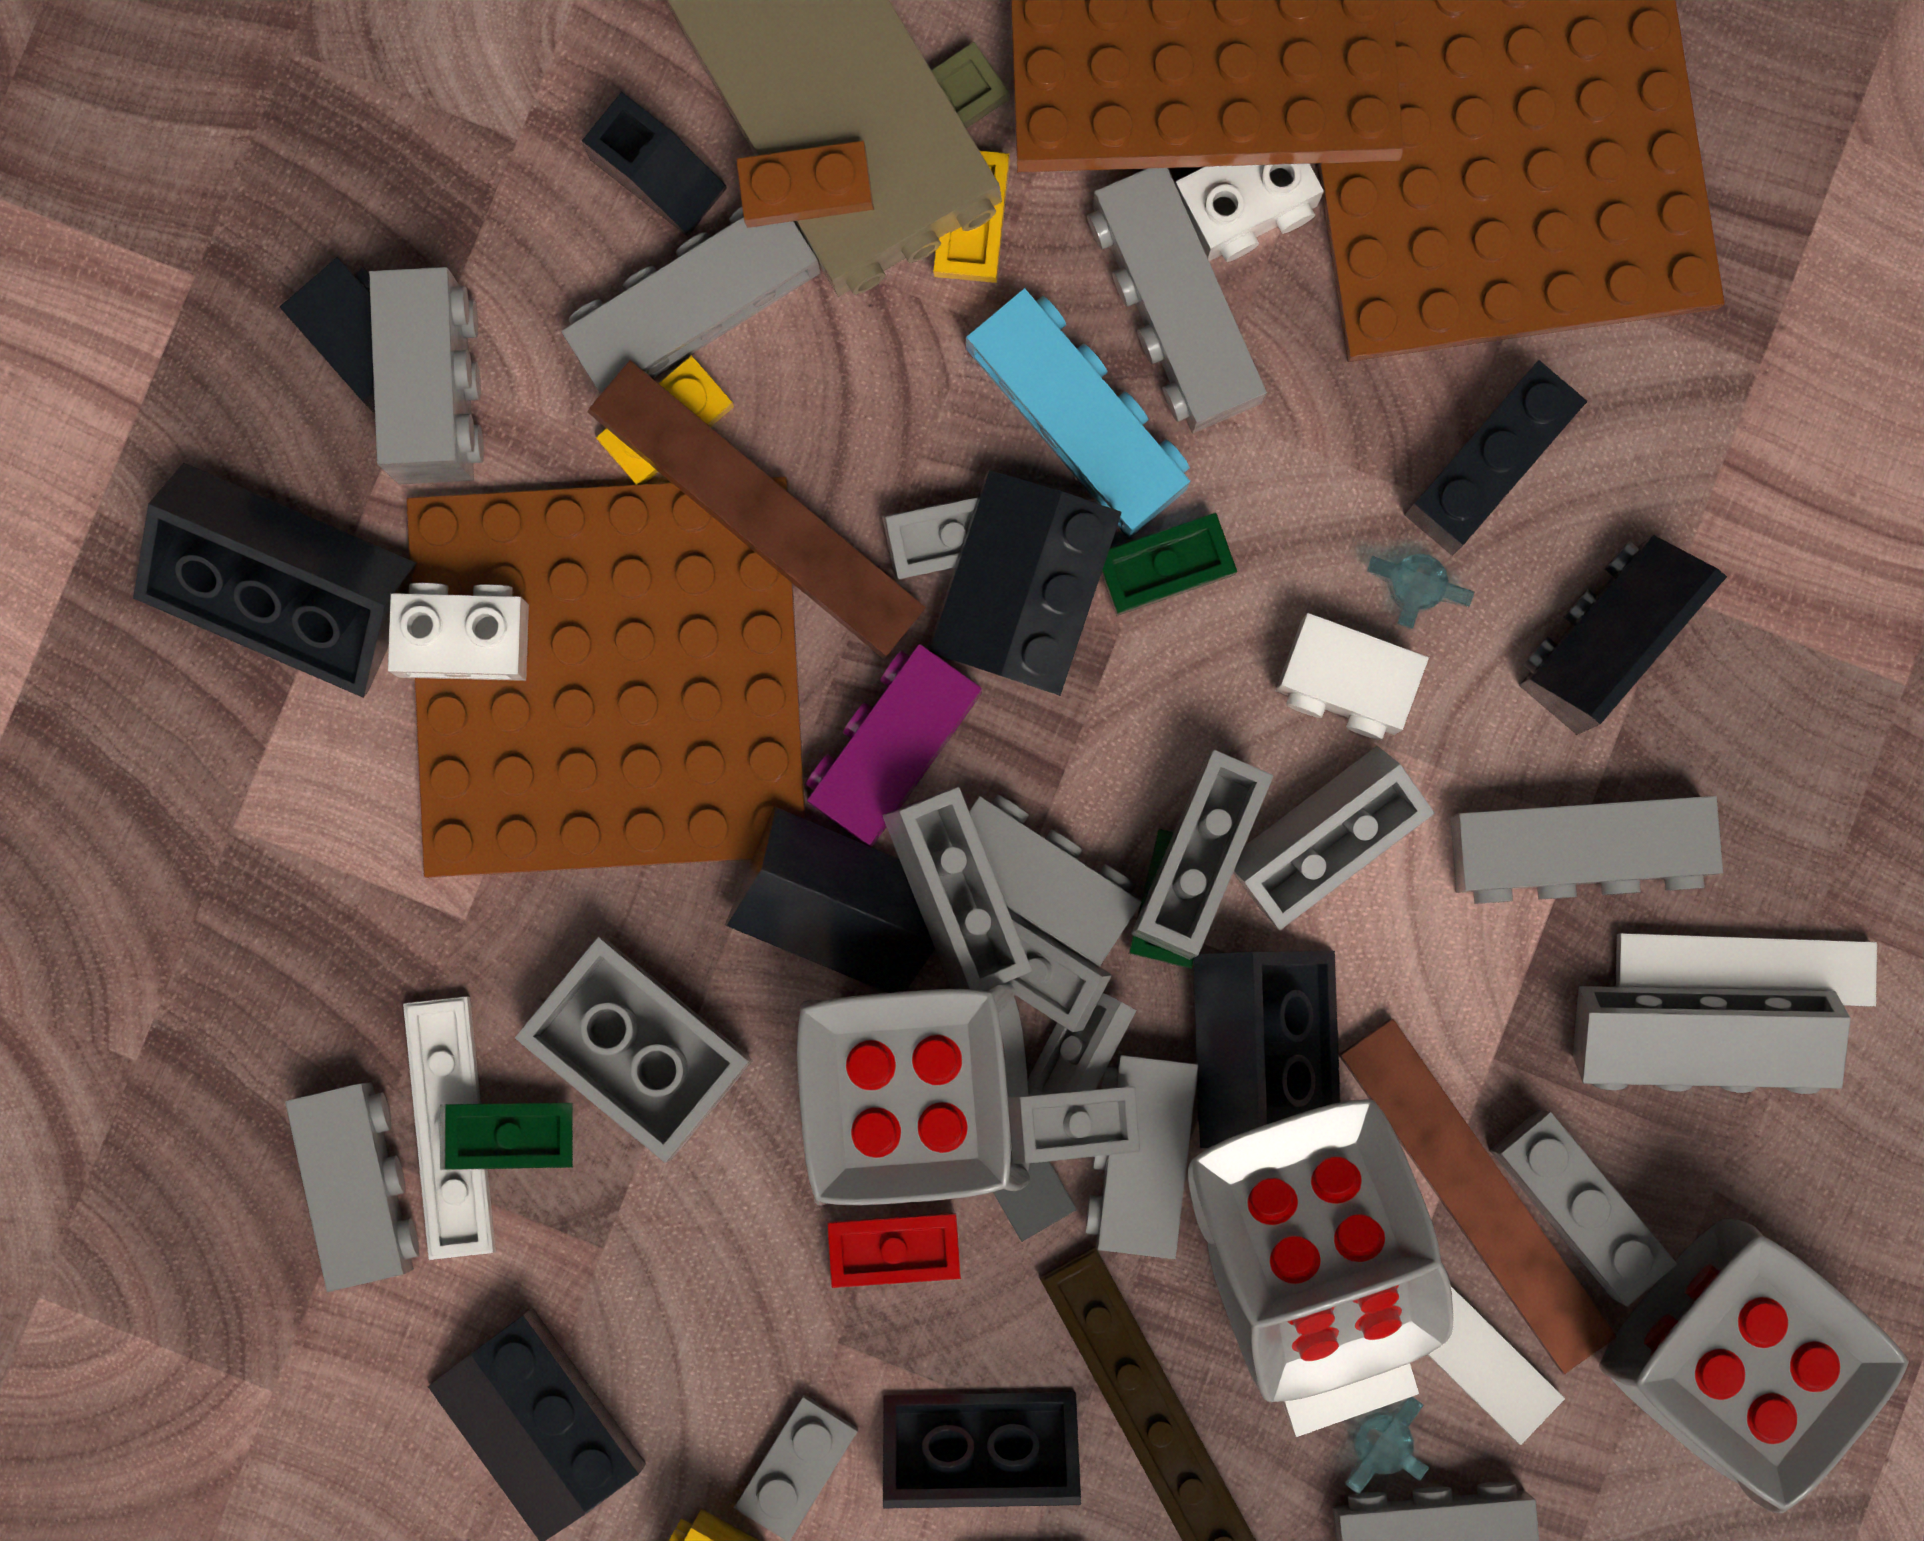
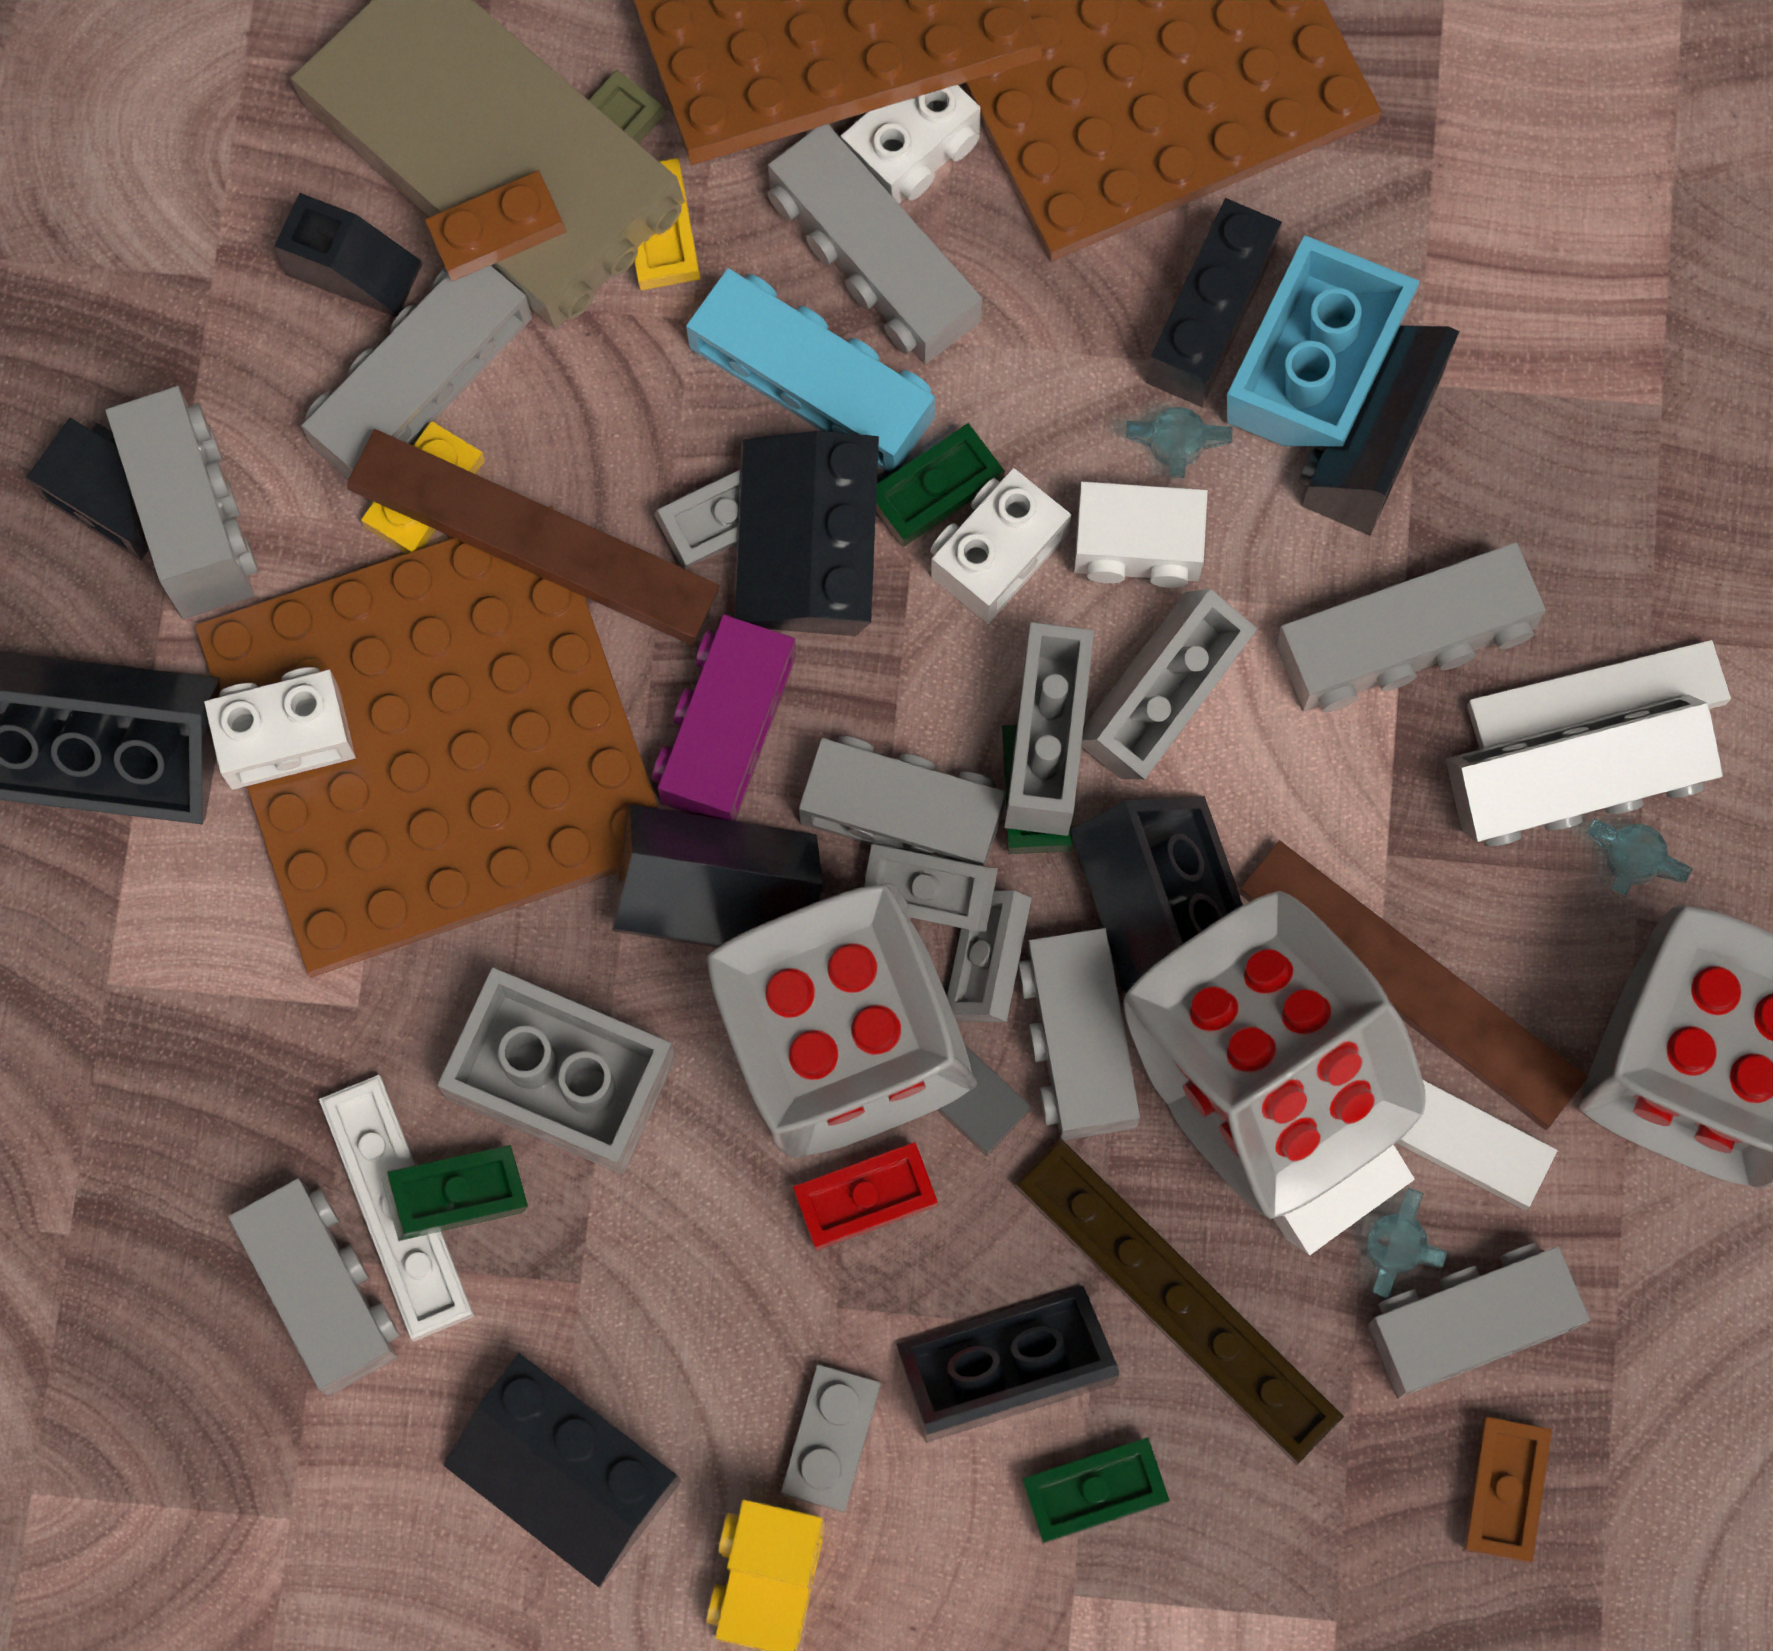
camera: 15 degrees left, 10 degrees down
light grey brick [882,787,1032,991] -> none
light grey plate [1008,1086,1141,1164] -> none
light grey brick [1489,1110,1677,1306] -> none
none -> white brick [930,468,1071,624]
none -> medium azure slope [1227,235,1419,446]
none -> clear light blue piece [1587,818,1693,896]

